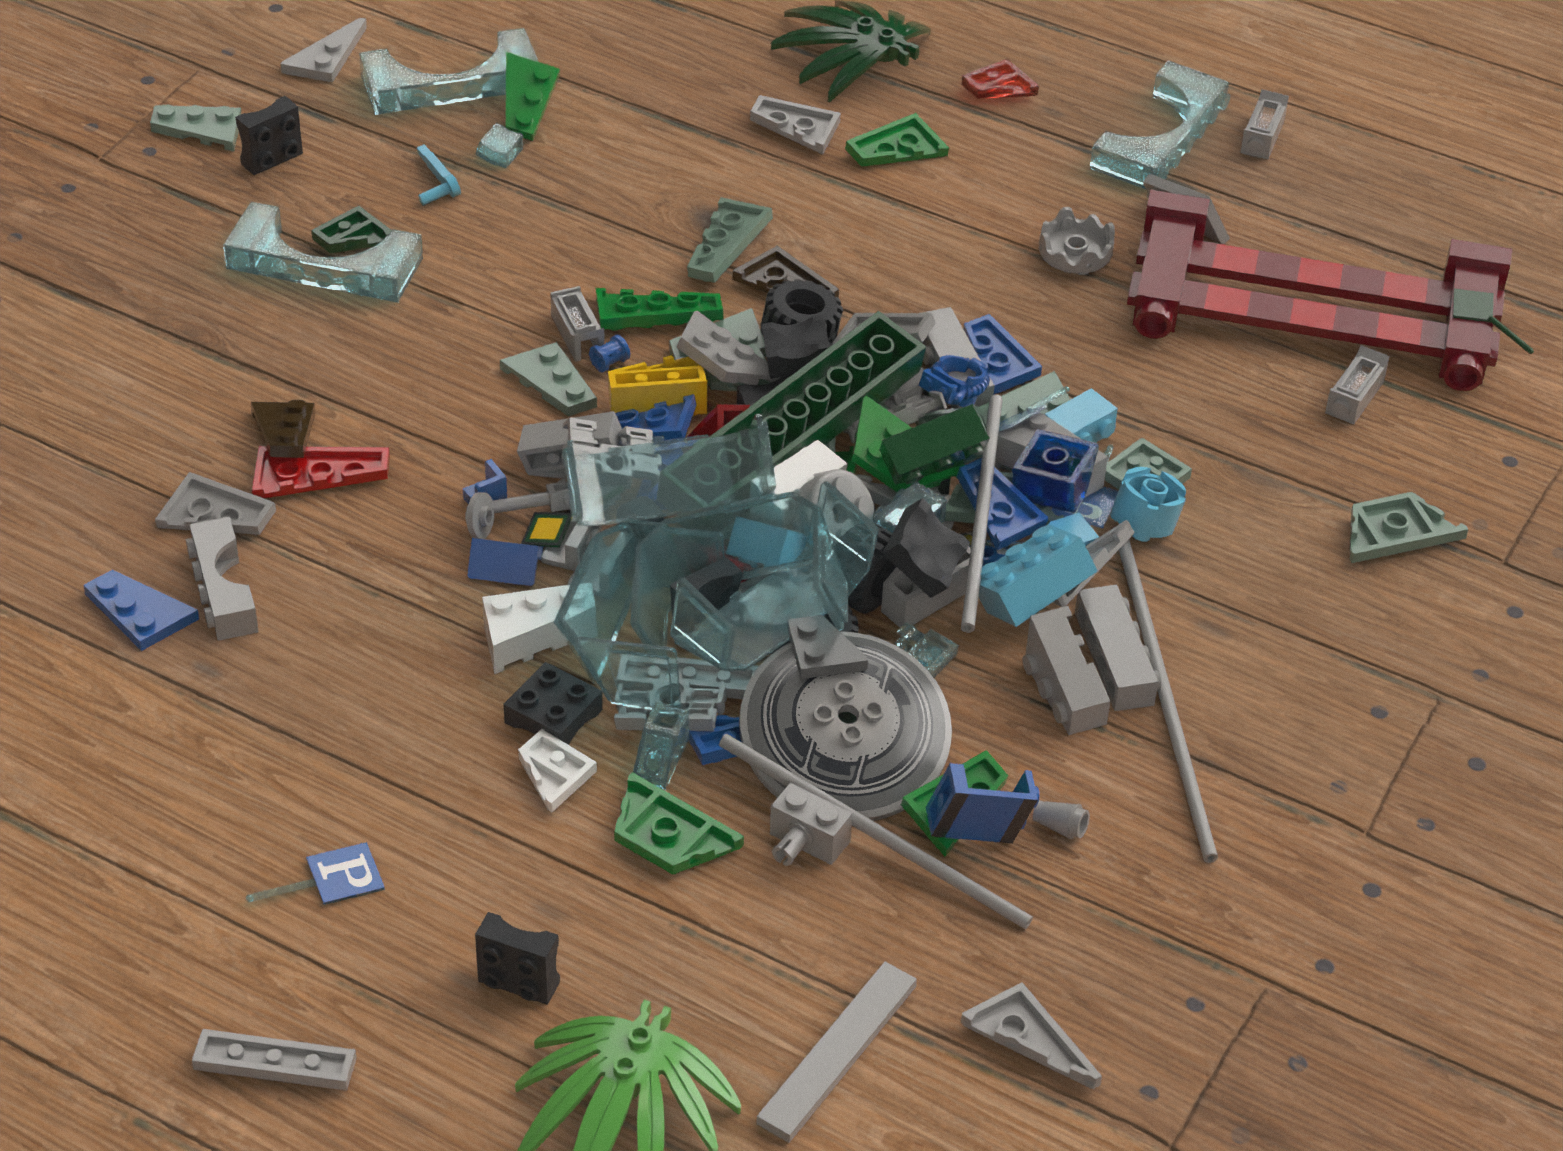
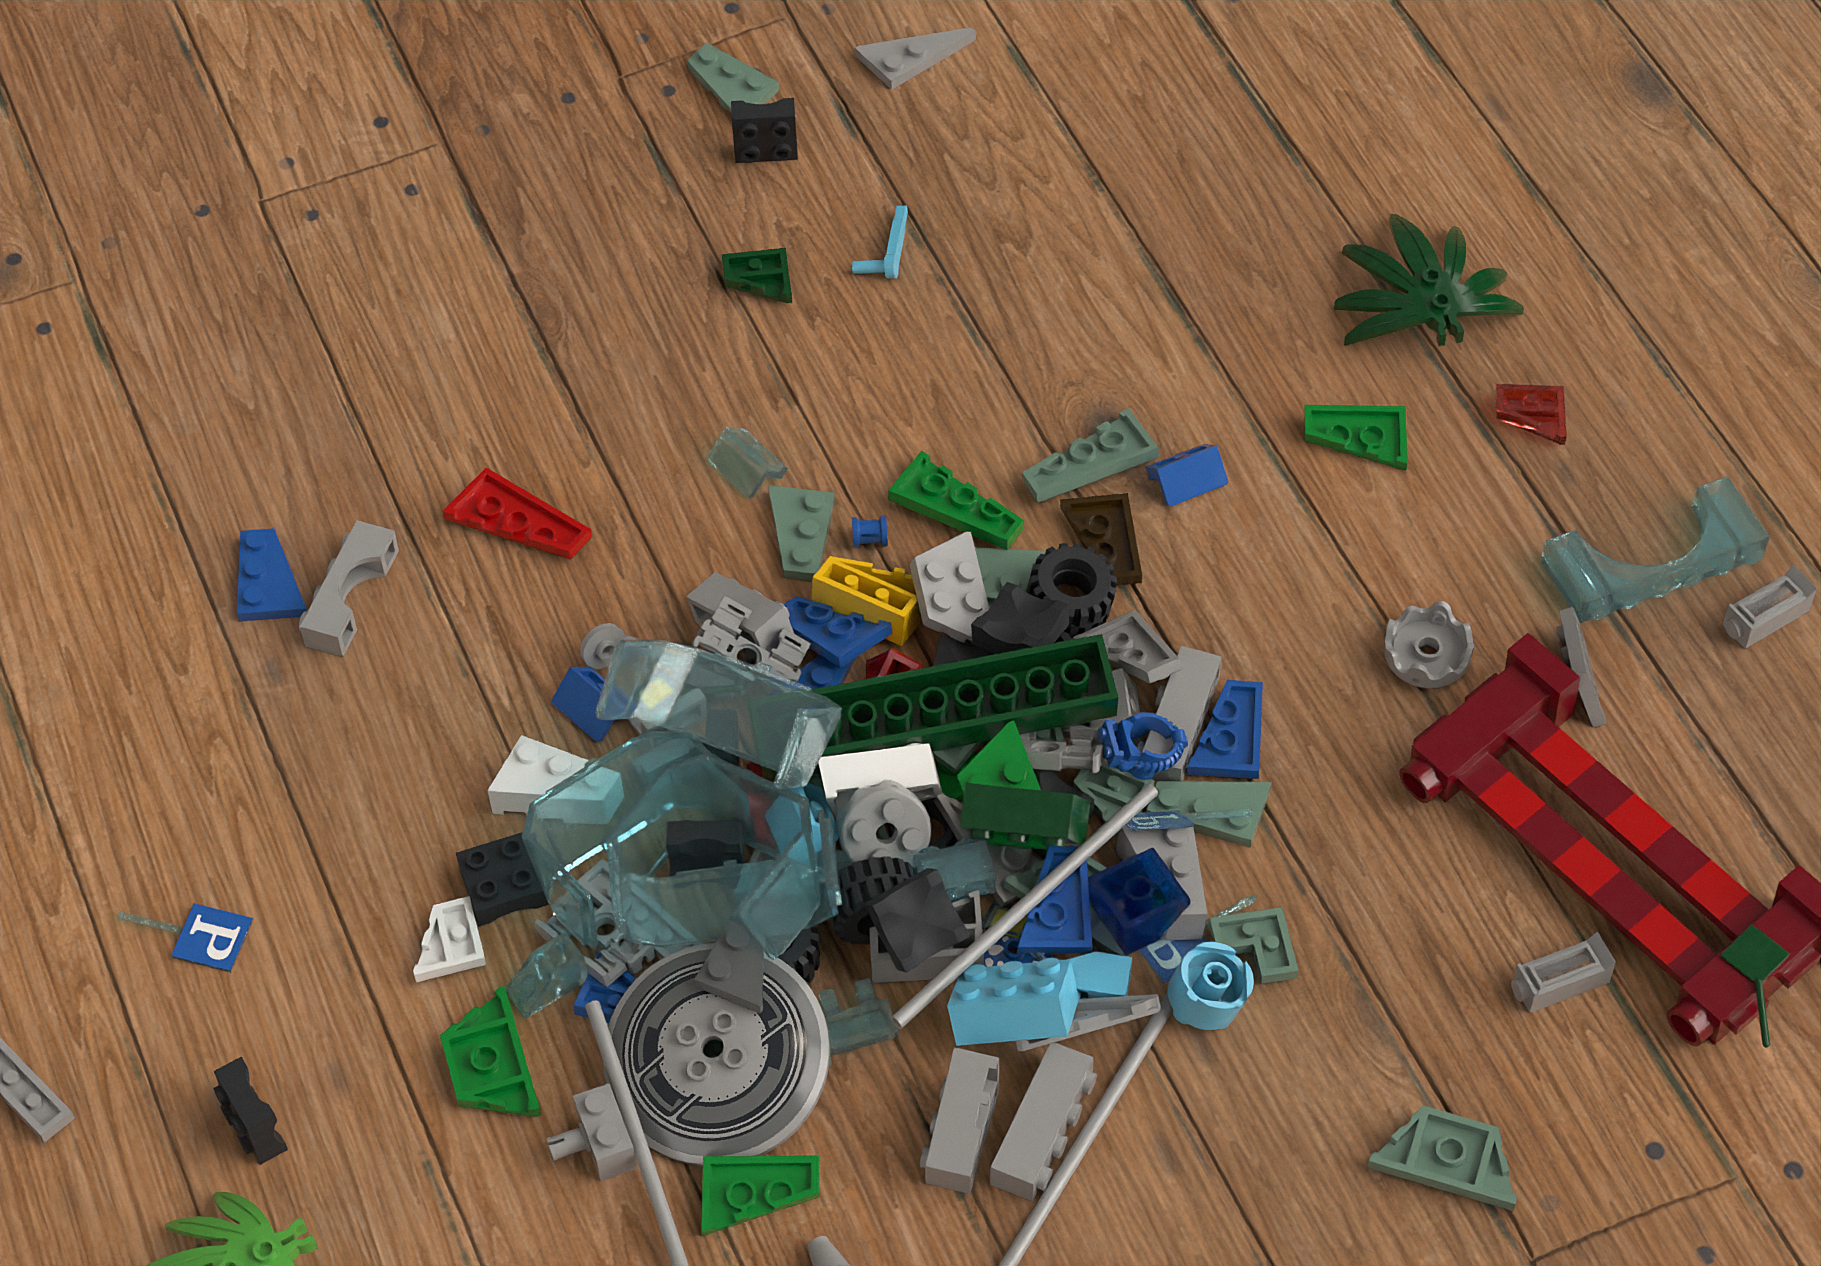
camera: 40 degrees right, 10 degrees up
light grey wing [155,472,276,535] -> none
clear light blue arch [223,202,423,303] -> none
dark brown wing [251,400,315,458] -> none
clear light blue arch [359,28,539,115] -> none
blue panel [463,459,507,504] -> none
clear light blue piece [475,122,523,168] -> none
green wing [505,52,560,141] -> none
light grey window [550,286,604,362] -> none
light grey wing [750,95,841,154] -> none
blue panel [926,763,1040,844] -> none
medium azure brick [1045,388,1118,445] -> none
none -> clear light blue panel [707,427,788,498]
none -> blue panel [1145,443,1228,506]

